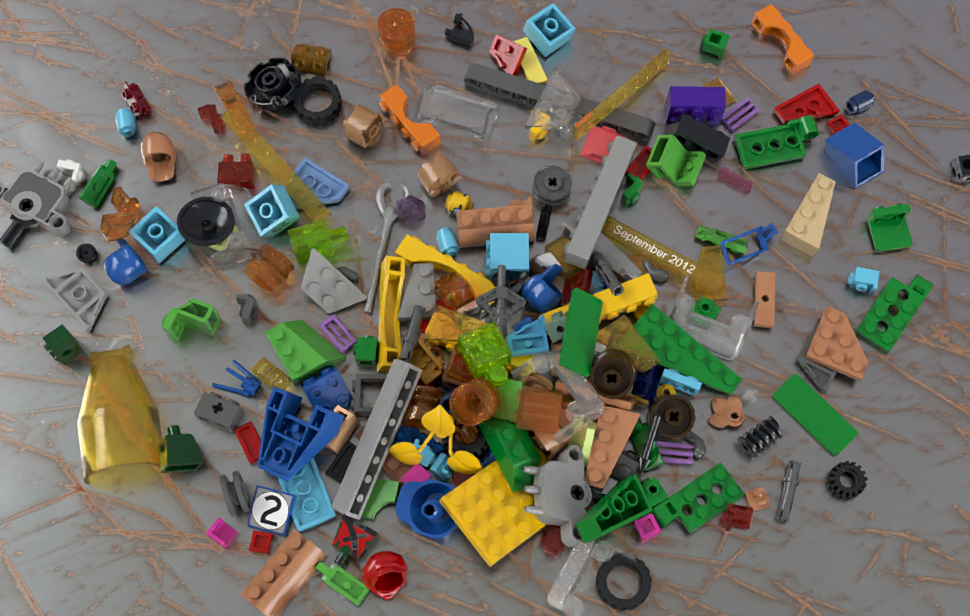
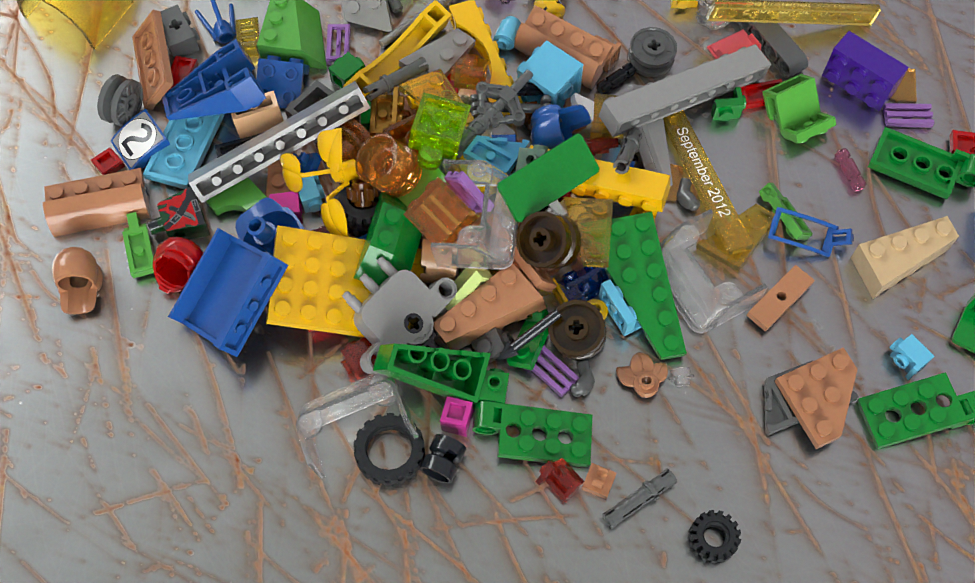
camera: 40 degrees right, 5 degrees down
dark green torso [159,425,204,473] -> none
dark pink panel [206,517,239,549] -> none
blue axle [410,427,444,455] -> none
medium azure tile [430,453,453,482] -> none
black wedge [664,113,730,162] -> none
green brick [689,296,721,330] -> none
green brick [701,29,730,59] -> none
black piece [738,416,783,456] -> none
green piece [773,374,858,456] -> none
none -> nougat tile [132,9,173,110]
none -> blue panel [168,228,288,357]
none -> black wheel [420,434,466,484]
none -> medium lavender tile [444,171,493,213]

